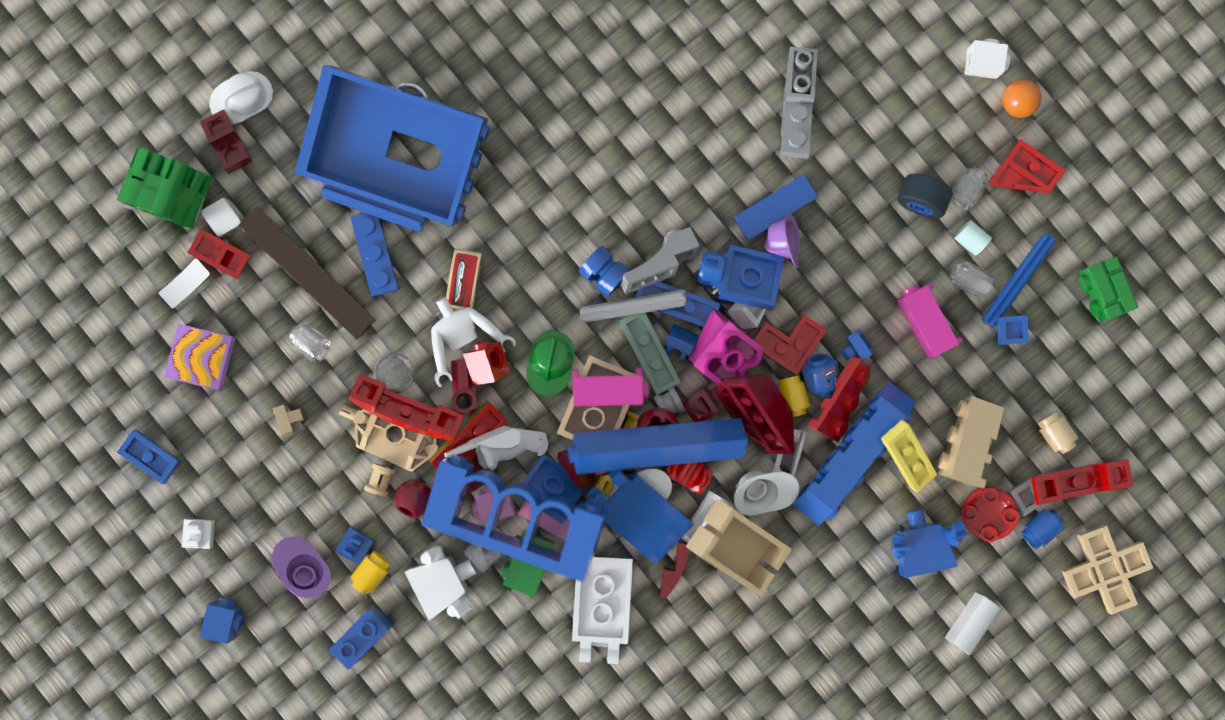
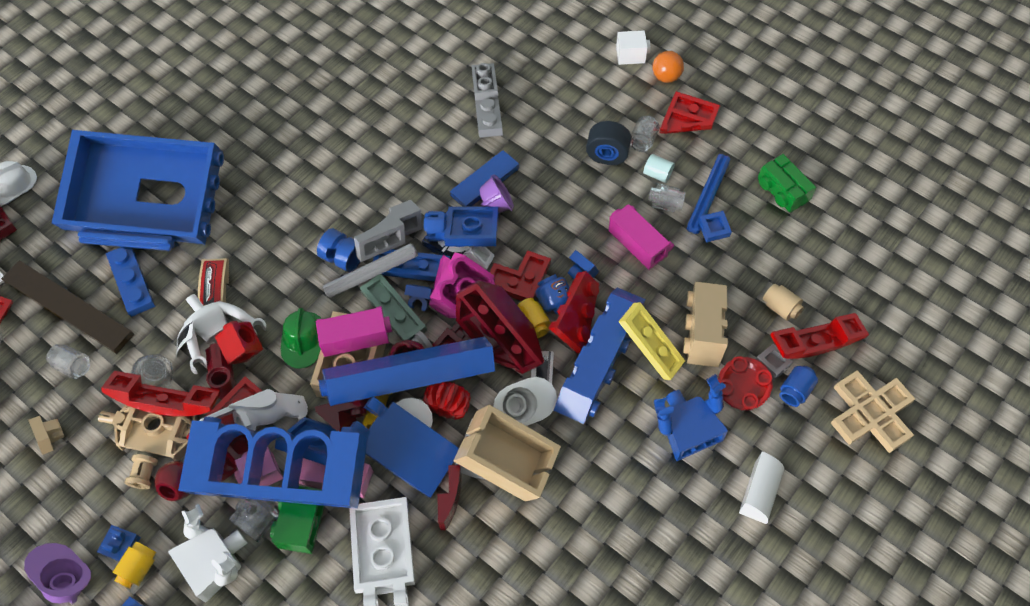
camera: 10 degrees left, 25 degrees down
none -> sticker [176,319,193,357]

